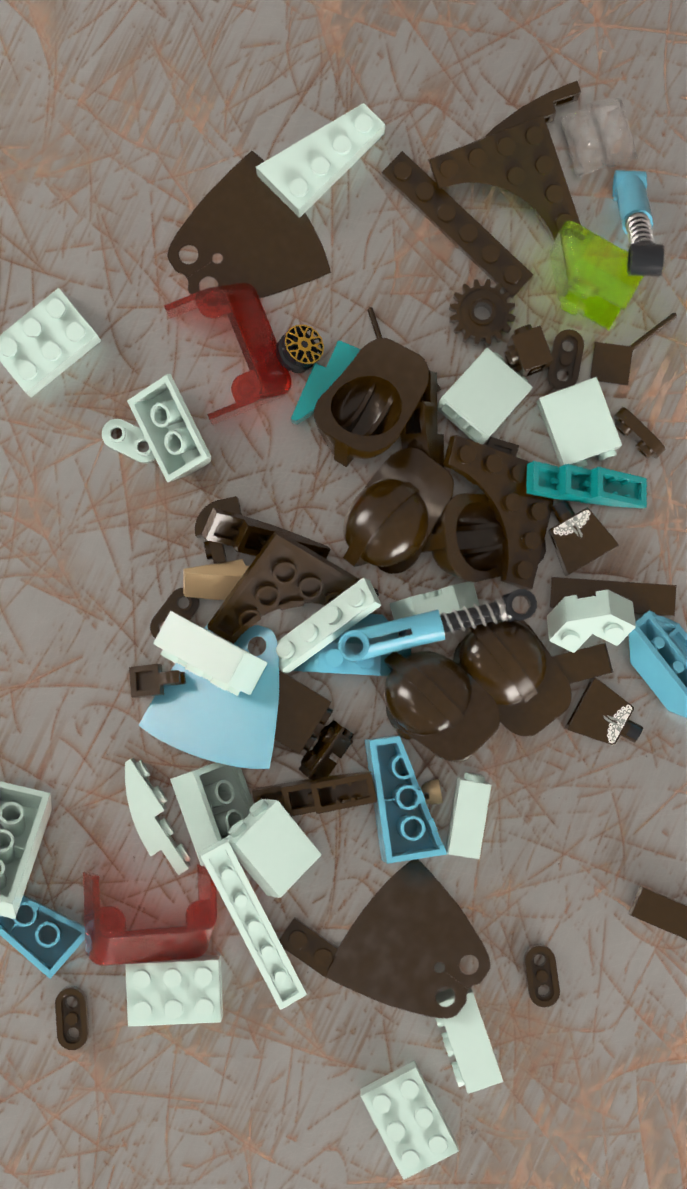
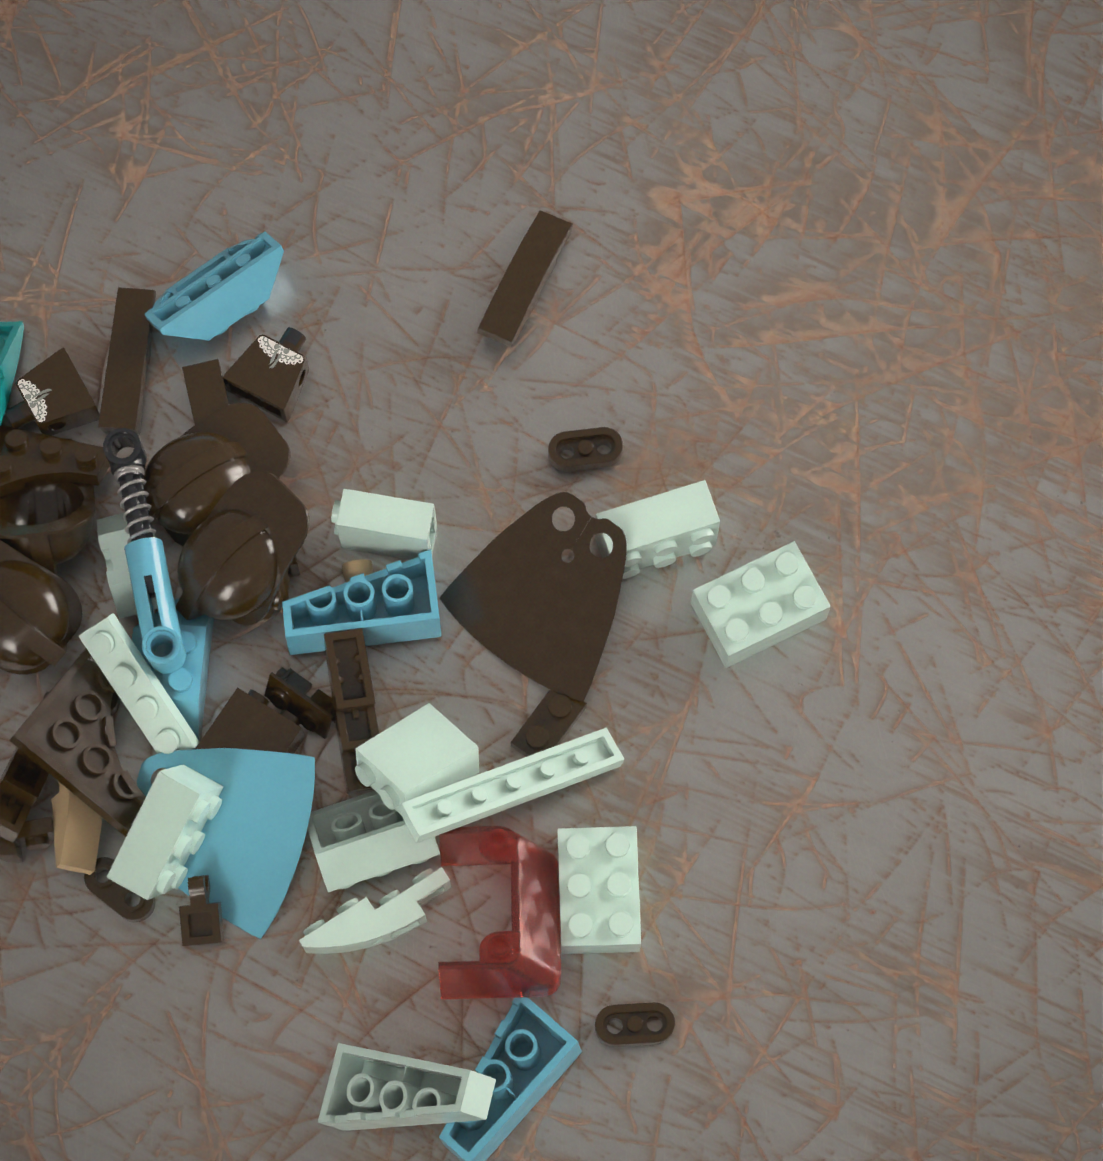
camera: 90 degrees left, 15 degrees down
light aqua brick [547,590,636,653] -> none

